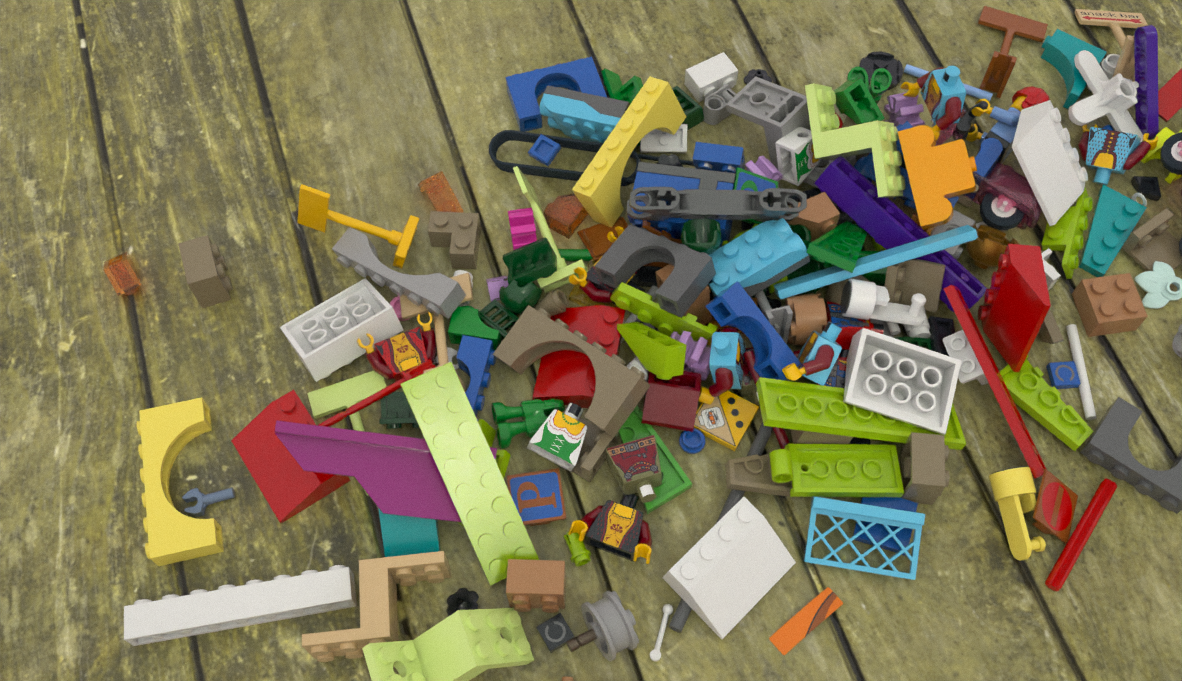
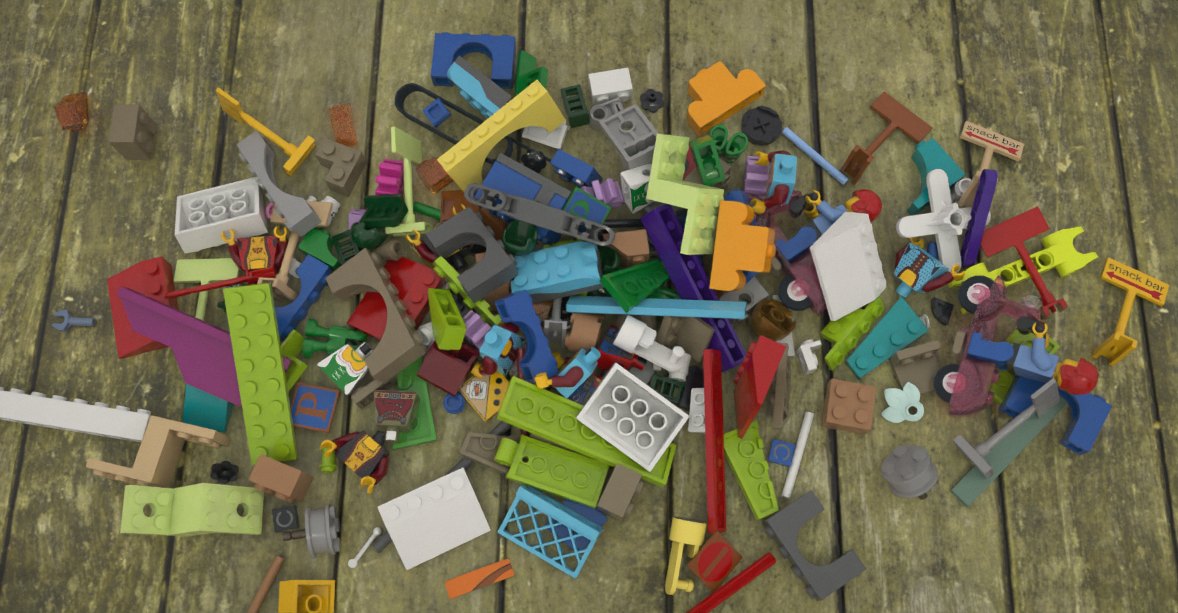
camera: 20 degrees right, 10 degrees up
light yellow arch [137,397,224,566] -> none
none -> light orange brick [687,61,766,137]

